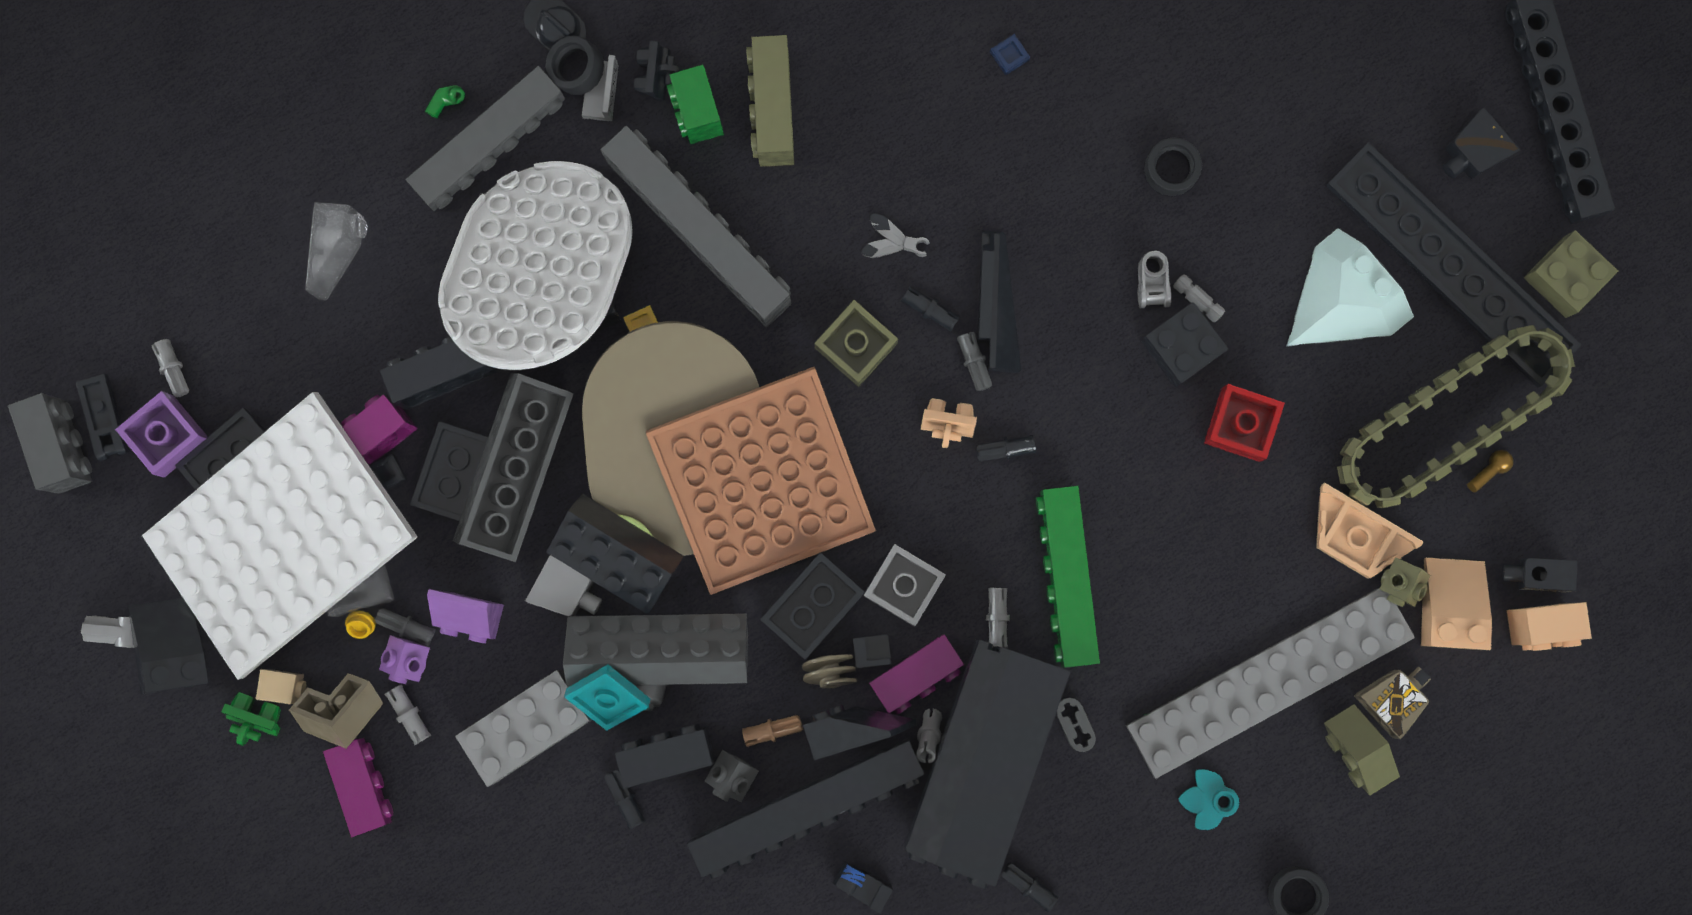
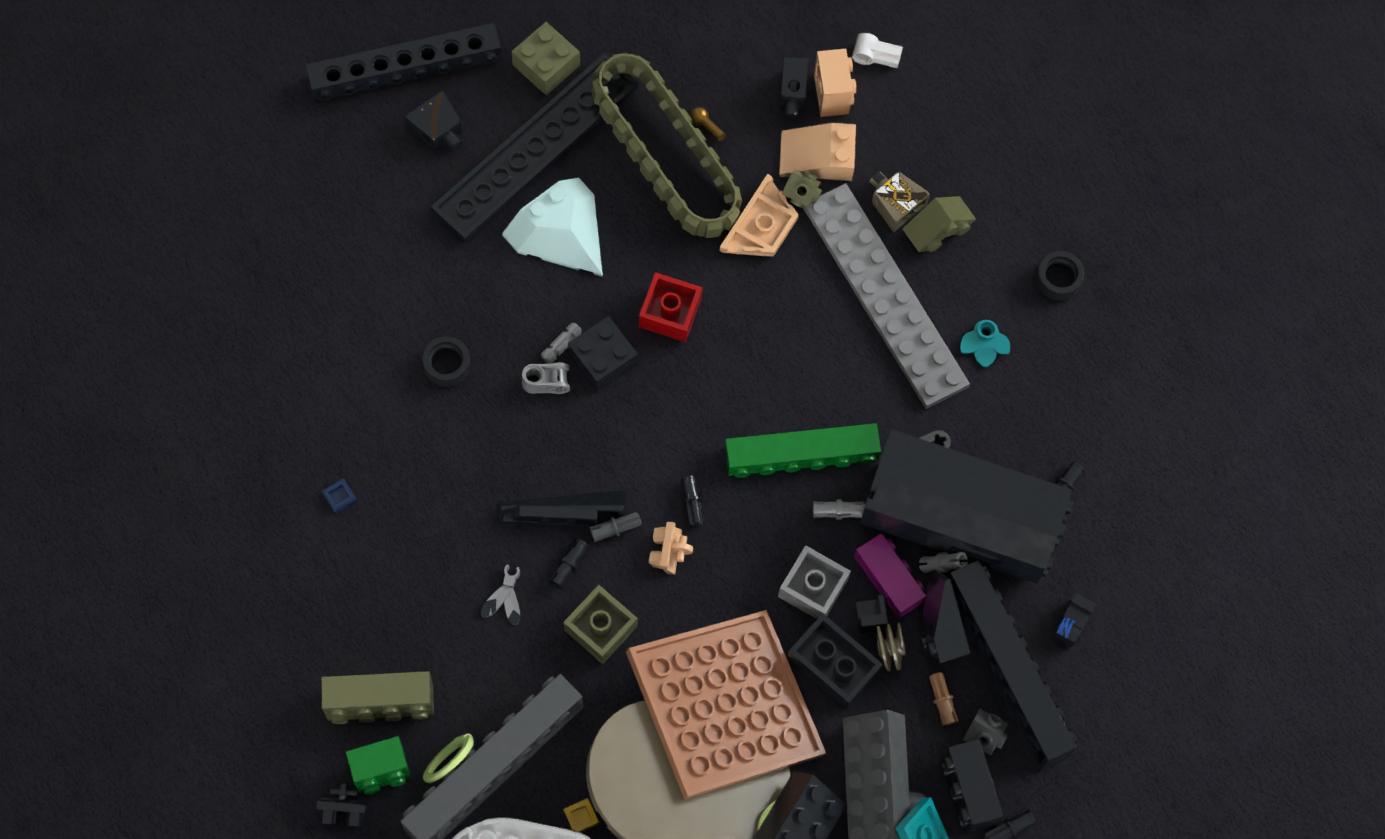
camera: 95 degrees left, 15 degrees down
none -> yellowish green piece [423,734,474,783]
none -> white piece [852,33,903,68]

